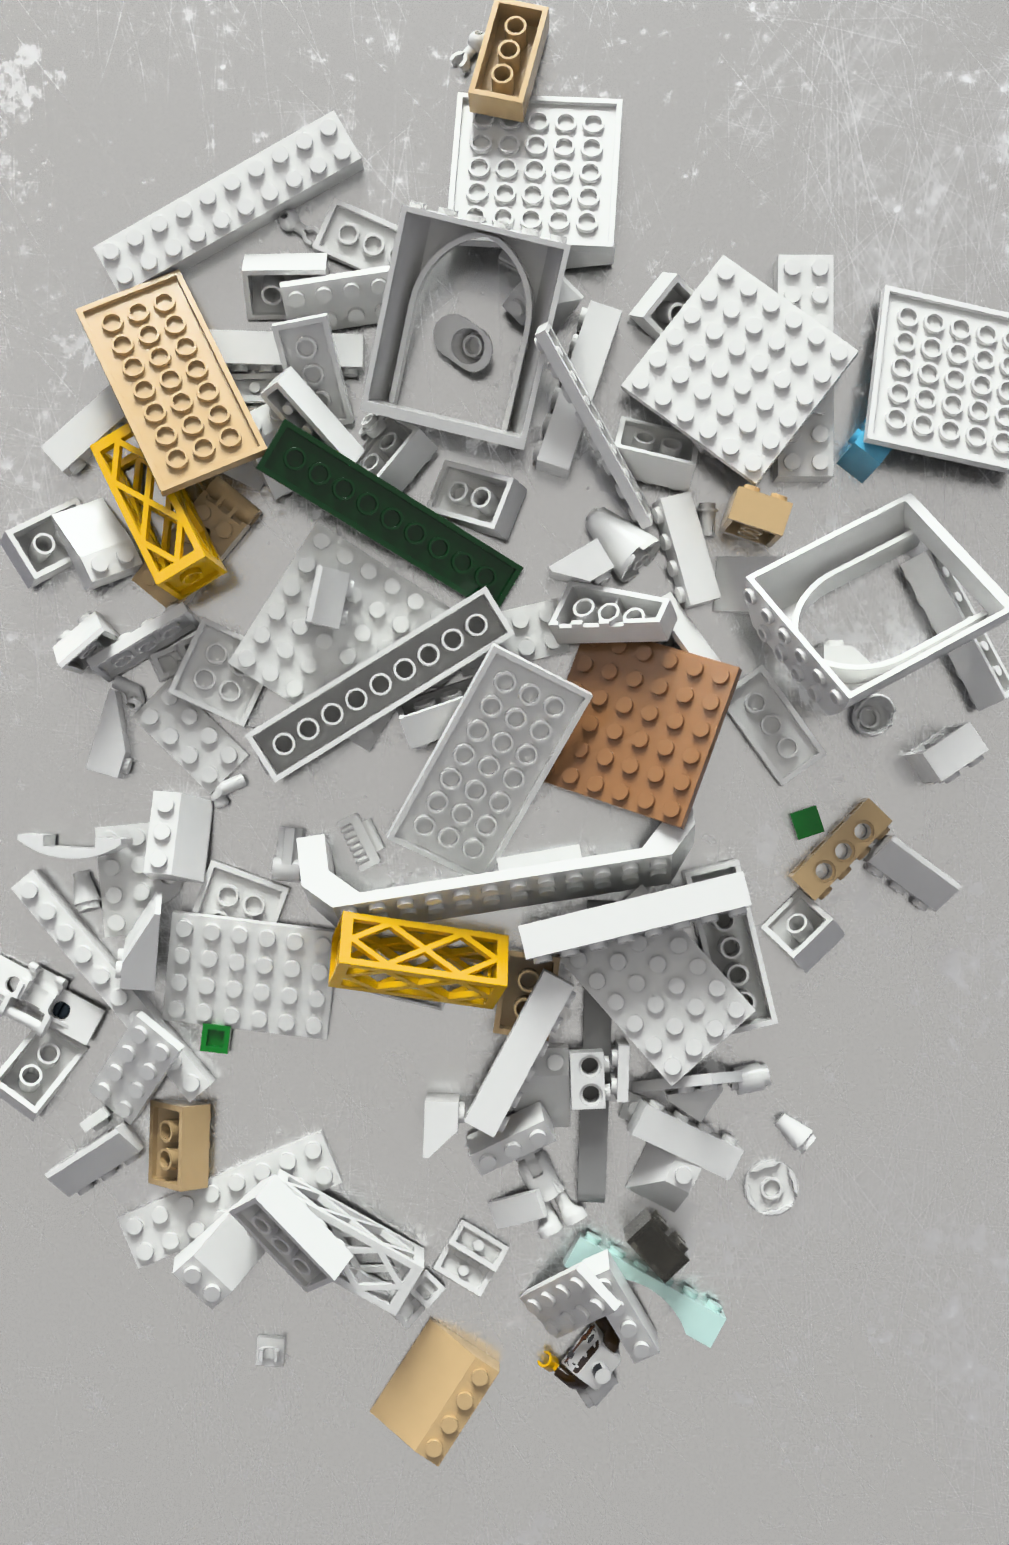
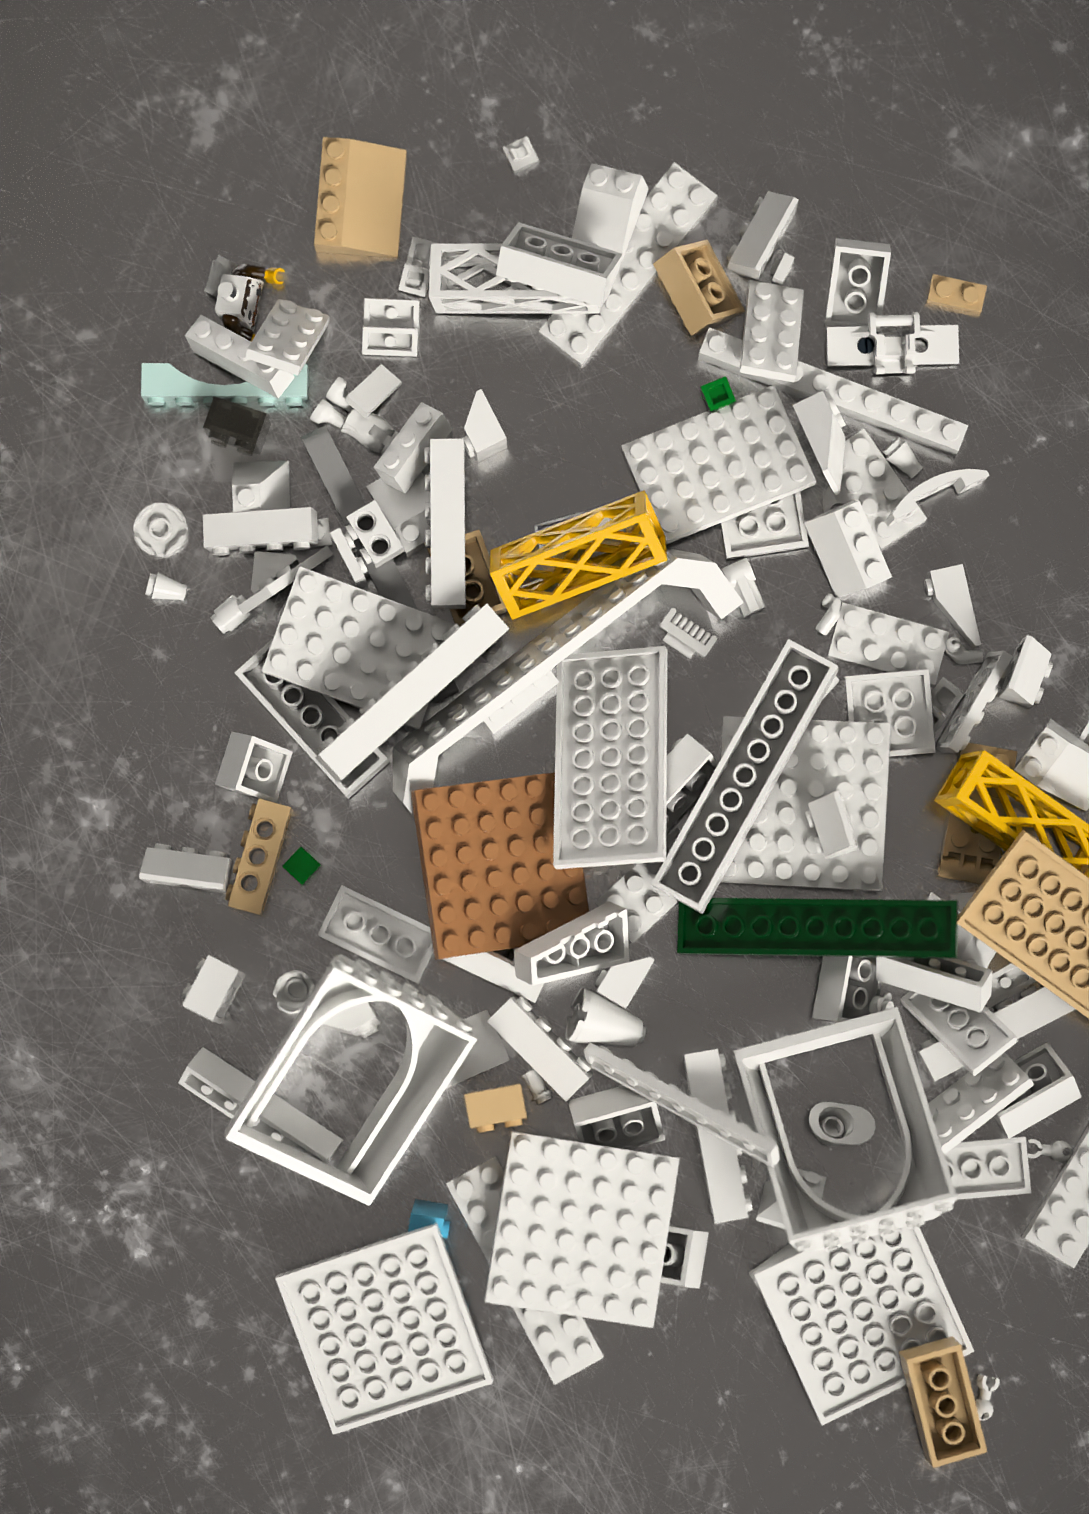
camera: 155 degrees right, 5 degrees down
white slope [426,460,527,541] -> none

